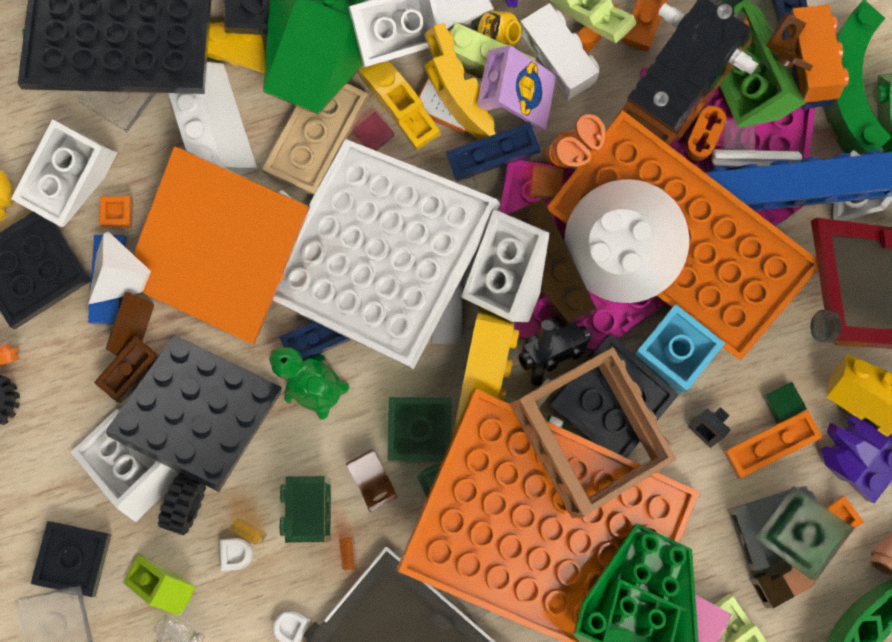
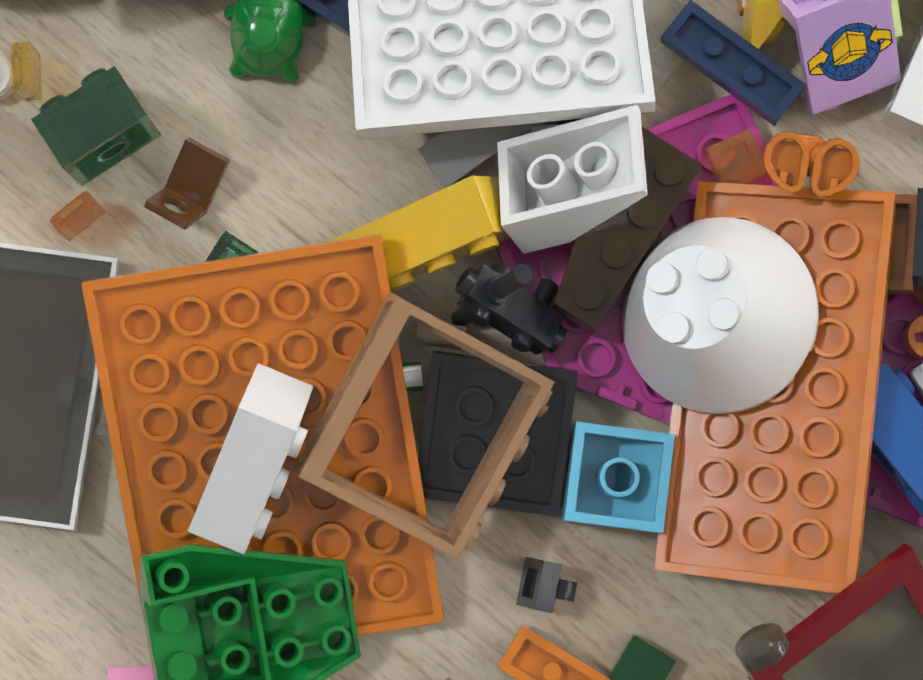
camera: 55 degrees right, 5 degrees up
clear green brick [388,397,452,463] -> none
none -> white wedge [188,363,314,554]

